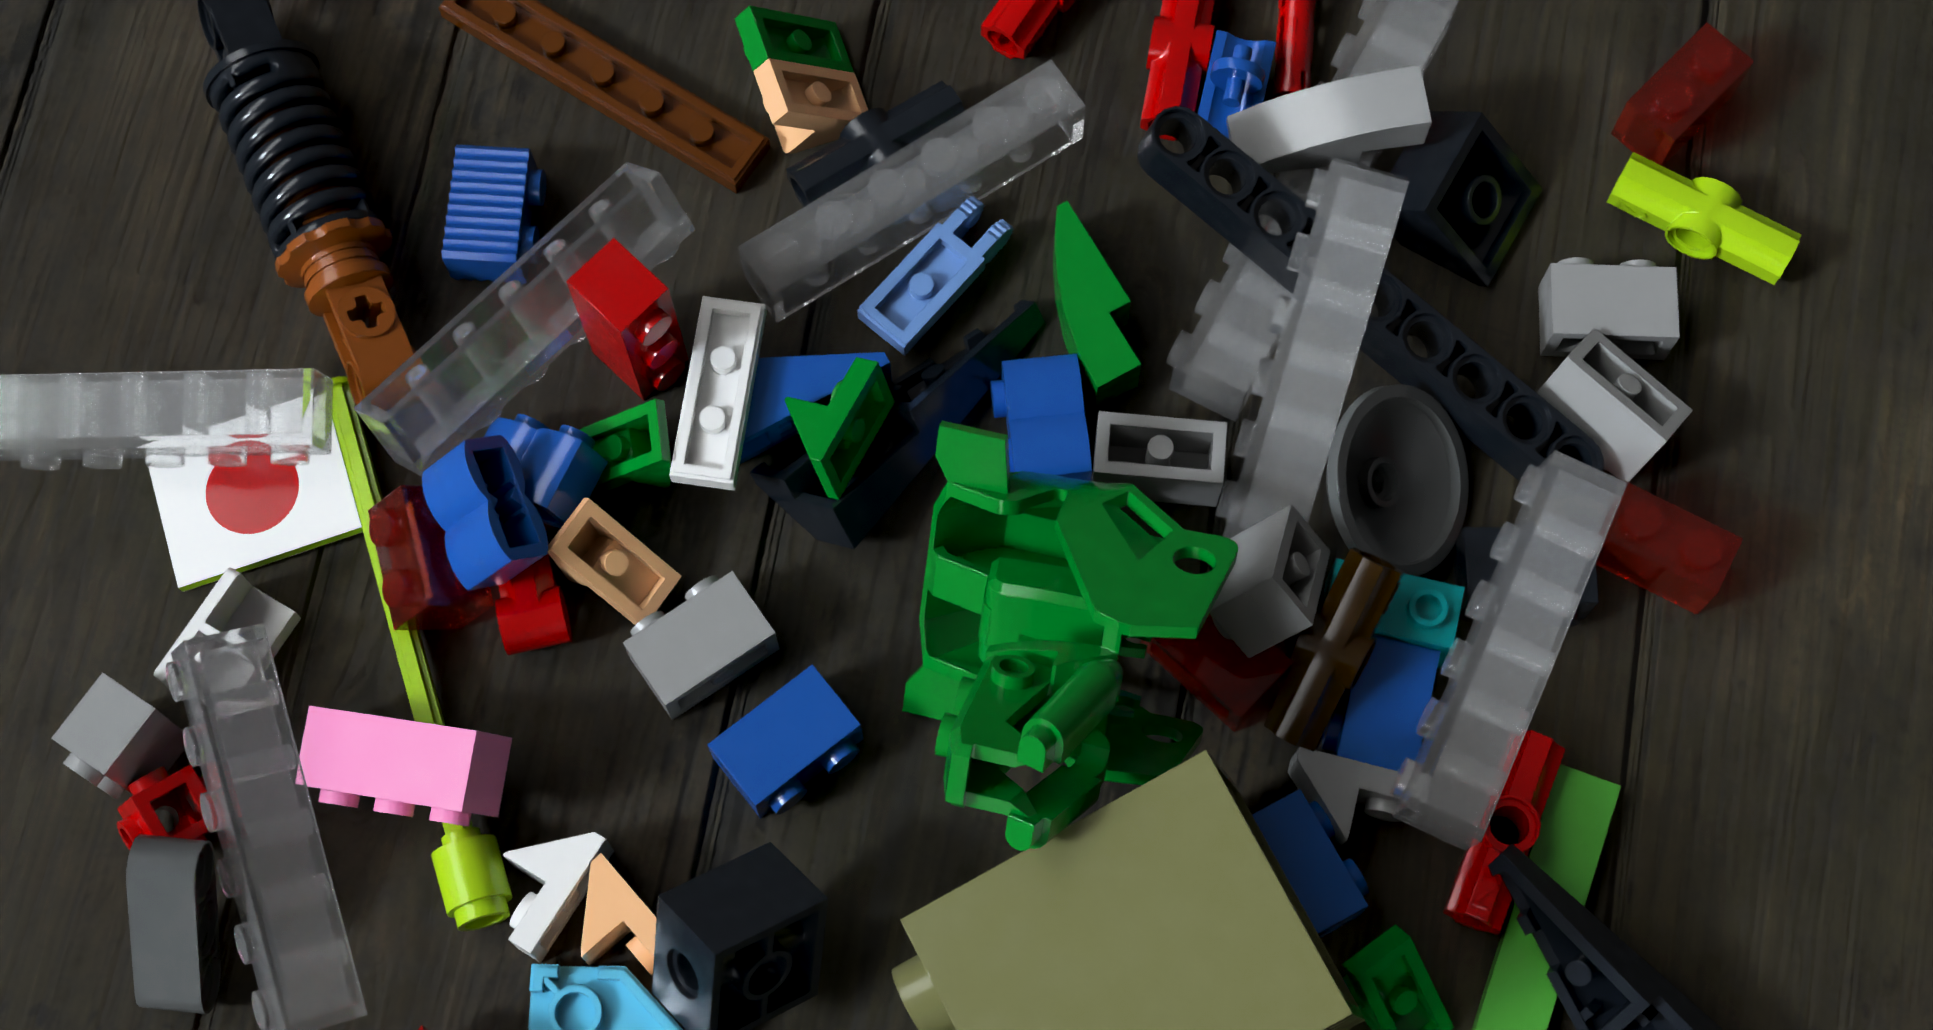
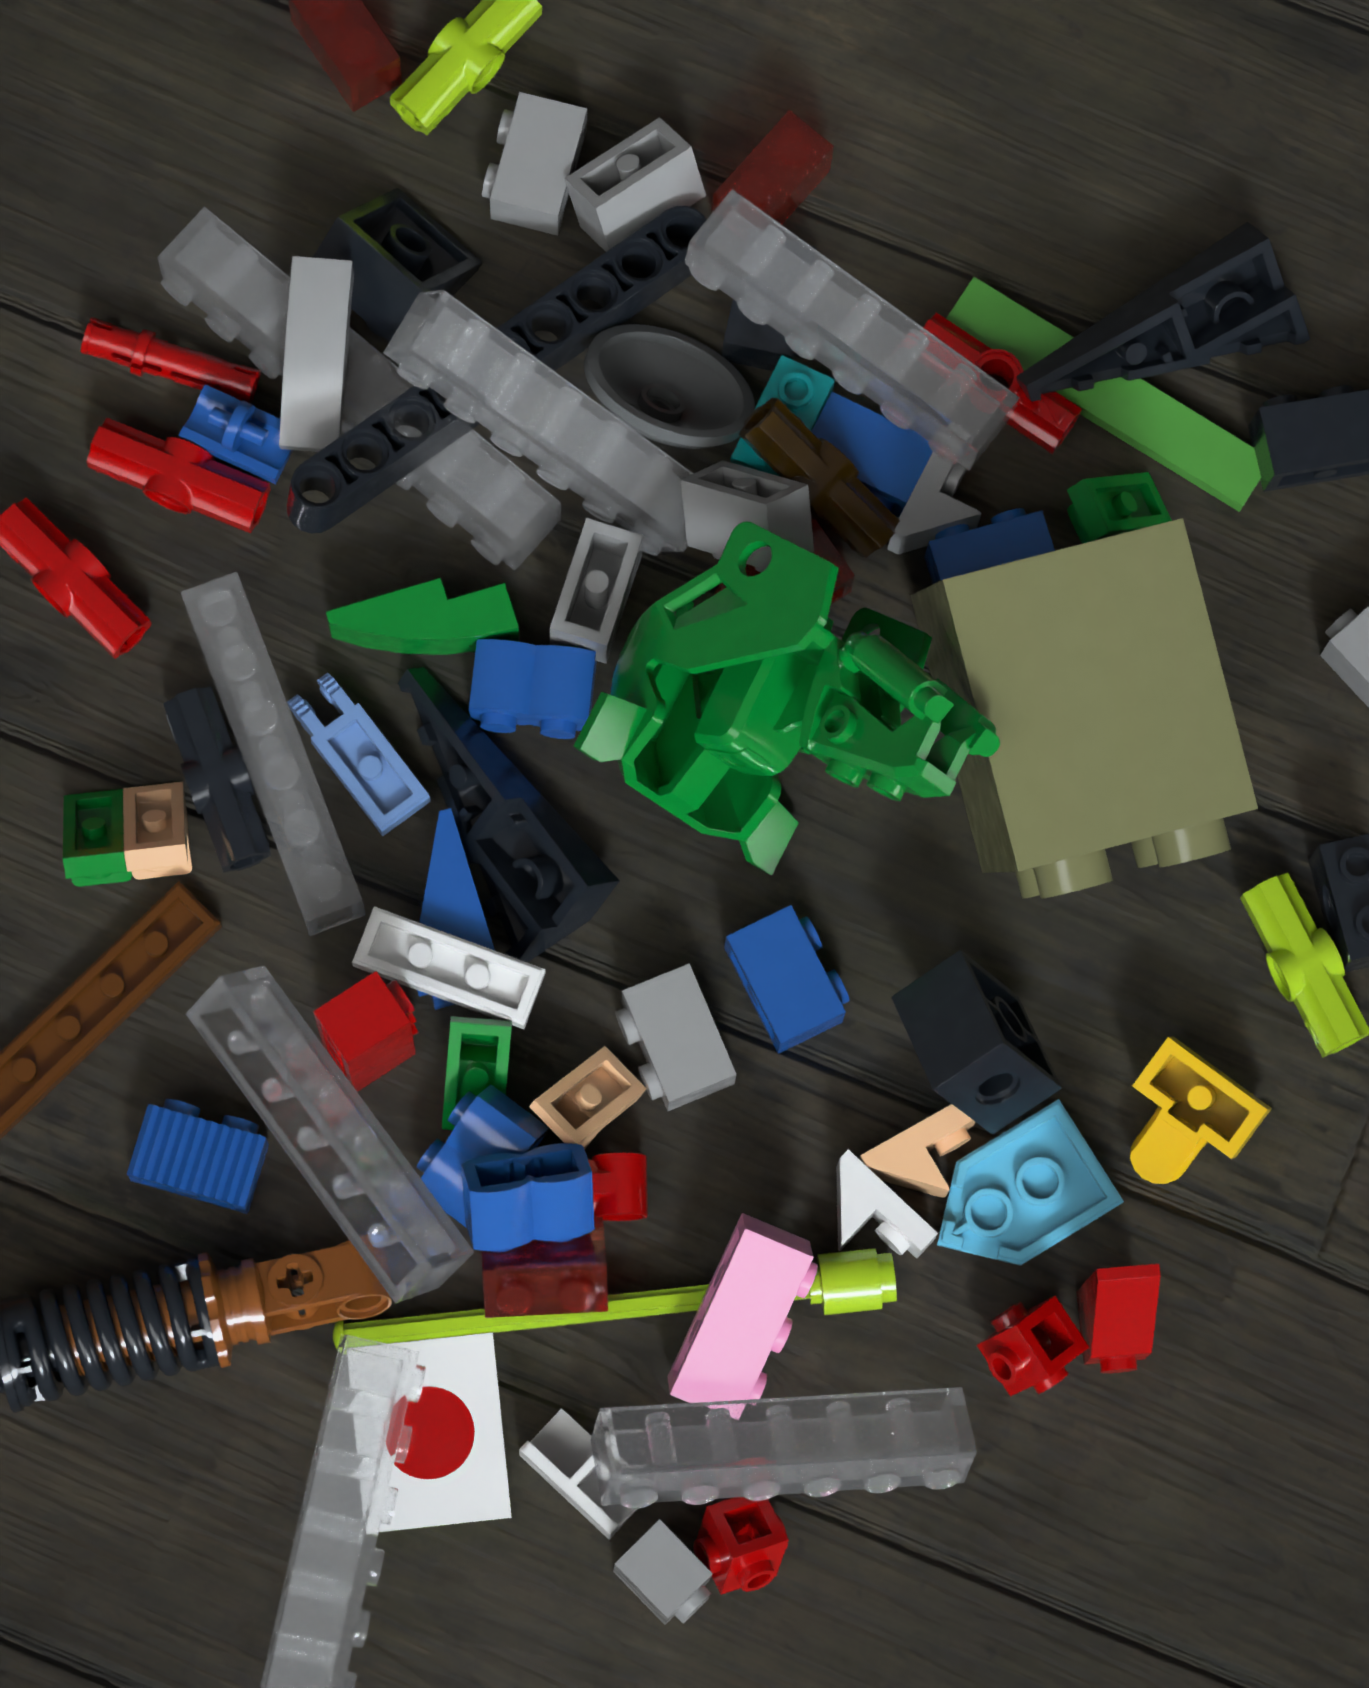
camera: 85 degrees left, 5 degrees up
dark grey beam [126,834,221,1014] -> none
green slope [785,357,895,500] -> none

